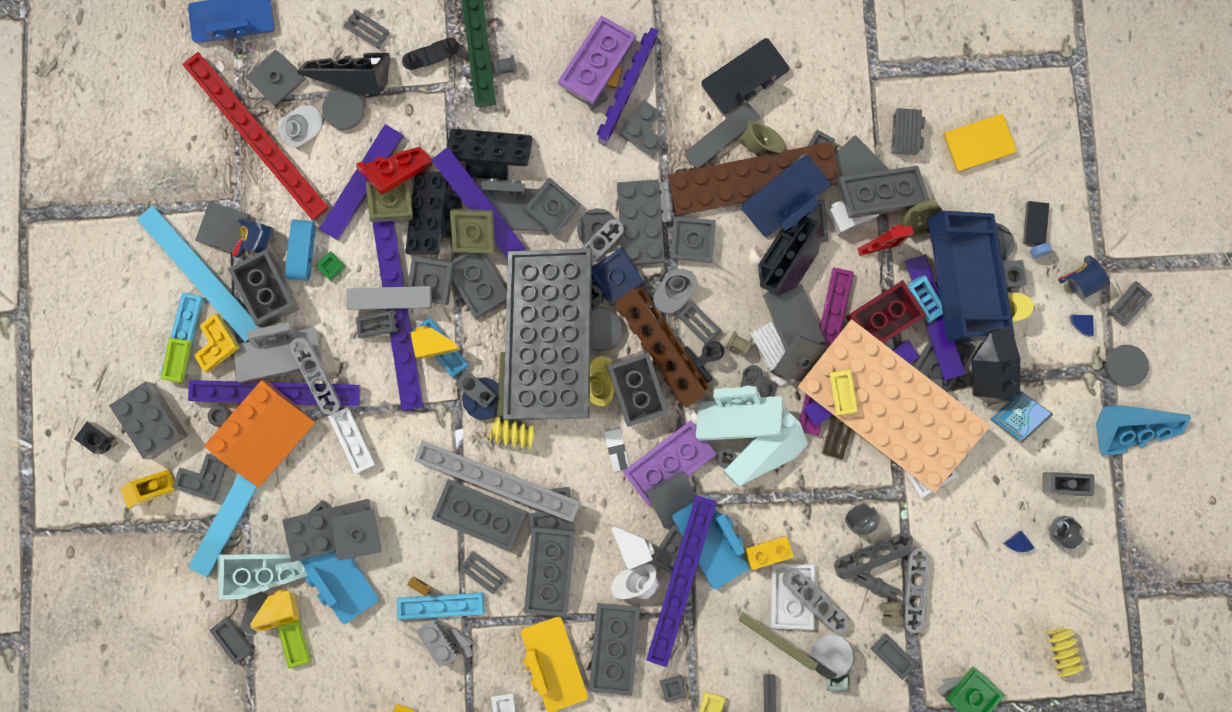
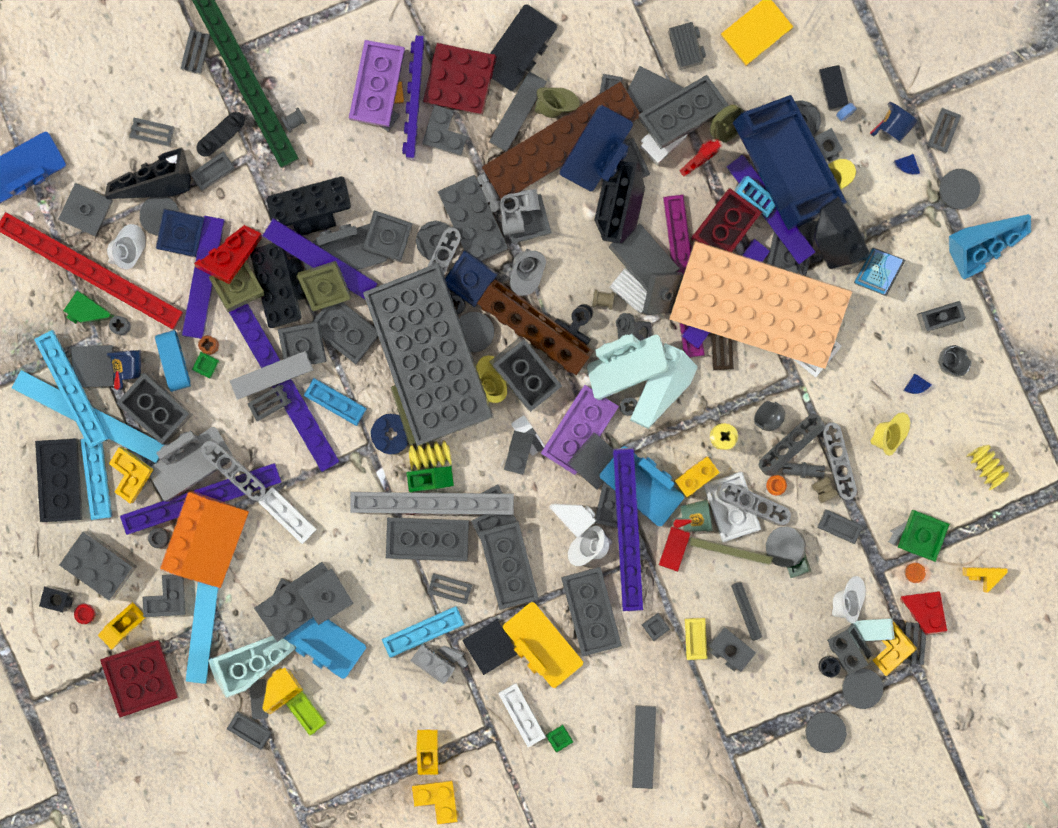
camera: 20 degrees left, 5 degrees up
lime tile [160,337,192,383] -> none
pearl gold tile [407,576,433,596] -> none
yellow slope [410,326,460,359] -> none
dark grey leg [455,370,496,409] -> none
dark grey tile [677,301,722,344] -> none
light yellow tile [829,369,858,416] -> none
none -> medium azure tile [34,330,109,448]
none -> black plate [35,438,82,523]
none -> green slope [63,291,114,324]
none -> red tile [74,604,96,624]
none -> dark red plate [100,639,179,718]
none -> dark grey bush [109,316,131,335]
none -> dark blue plate [155,208,204,257]
none -> dark grey tile [190,151,236,191]
none -> dark orange bush [198,335,219,355]
none -> green slope [406,466,454,492]
none -> dark red plate [423,43,497,116]
none -> black tile [462,619,517,675]
none -> light grey piece [500,189,540,236]
none -> dark grey slope [504,430,534,475]
none -> red tile [658,526,691,572]
none -> sand green hat [673,500,712,532]
none -> light yellow piece [709,423,738,450]
none -> orange plate [766,475,787,496]
none -> light yellow piece [870,412,910,456]

